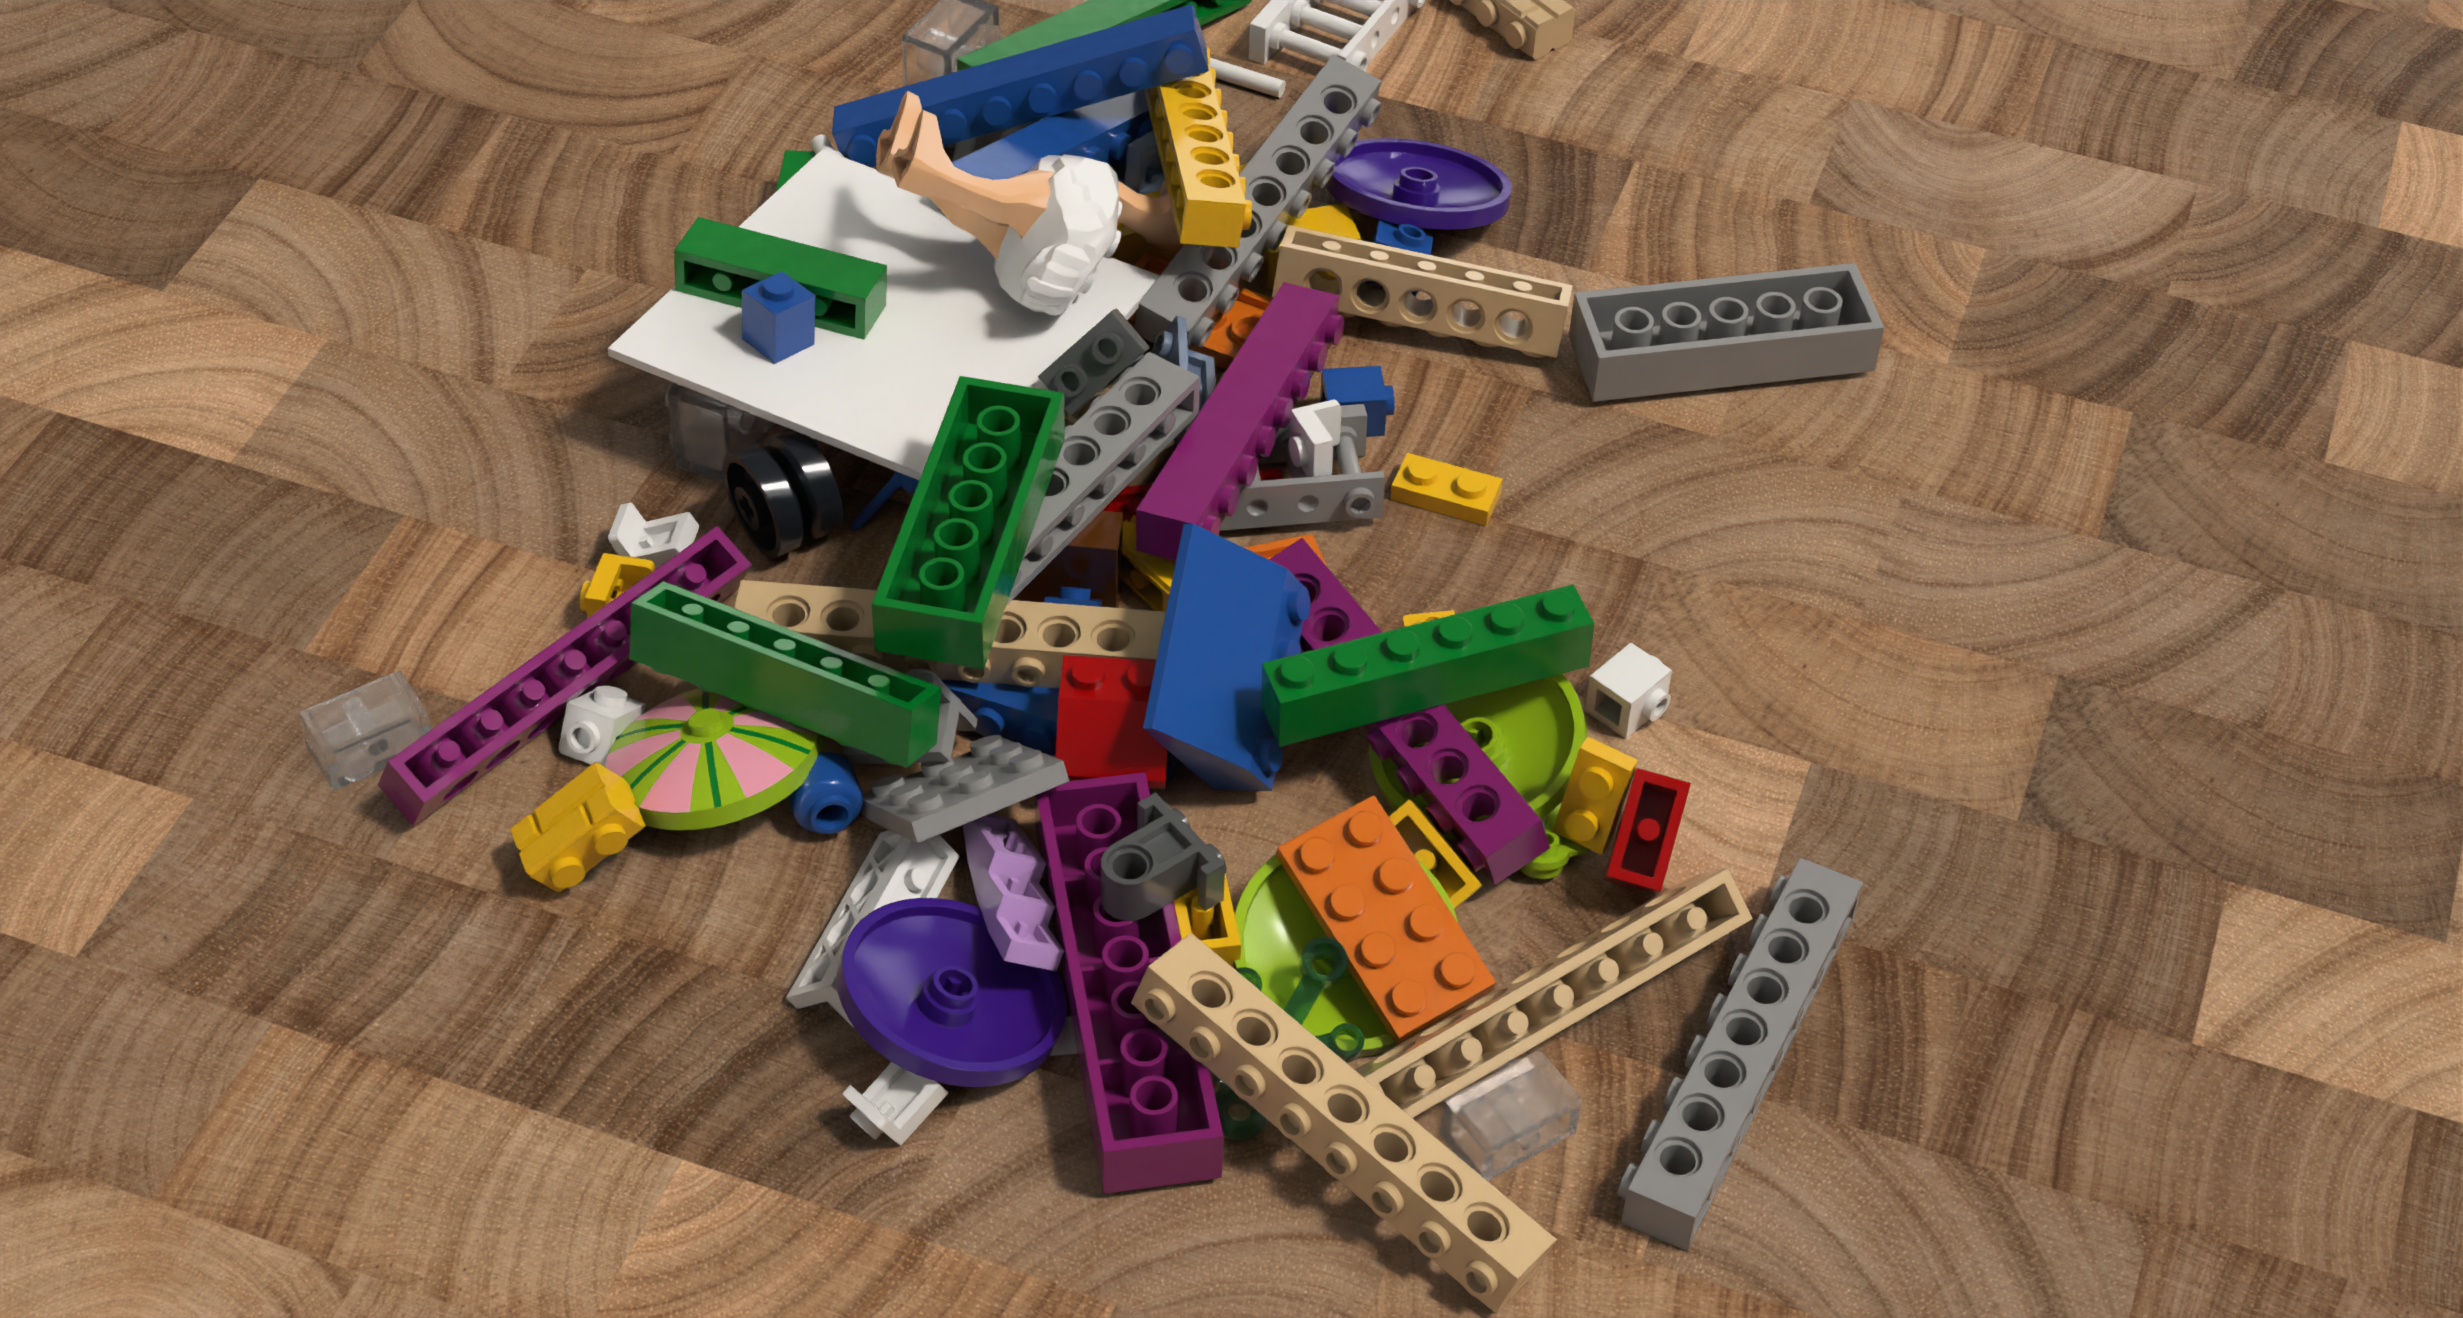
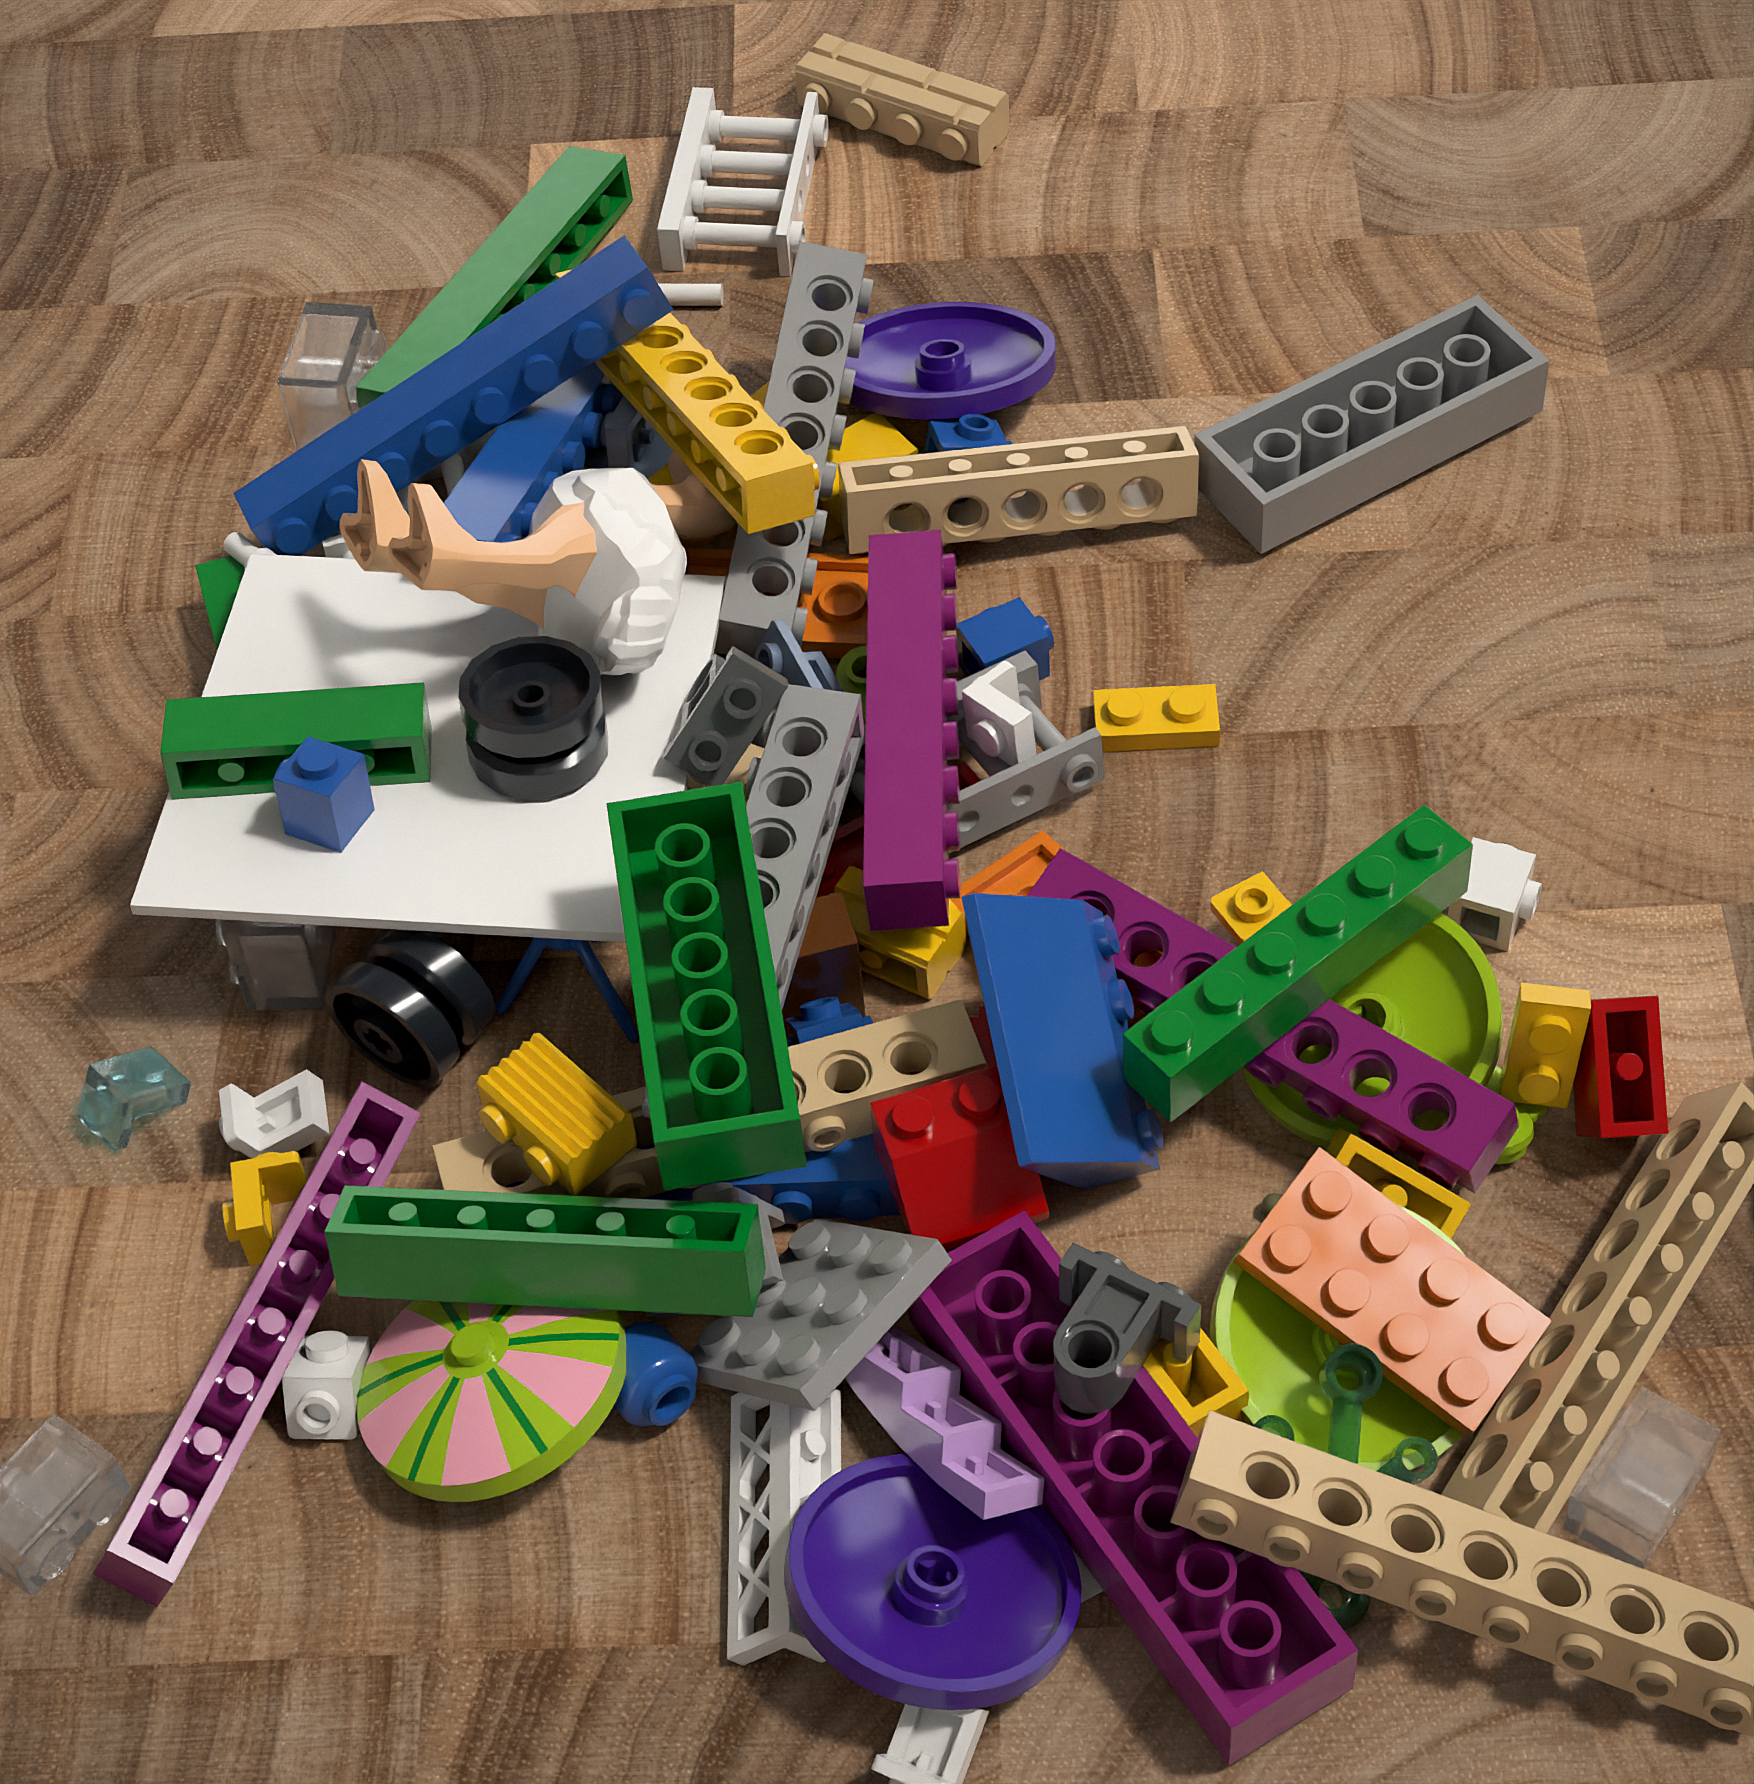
camera: 15 degrees left, 5 degrees up
yellow brick [510,762,646,893] -> none
none -> clear light blue bracket [77,1046,192,1151]
none -> black wheel [458,636,608,799]
none -> yellow brick [476,1033,638,1196]

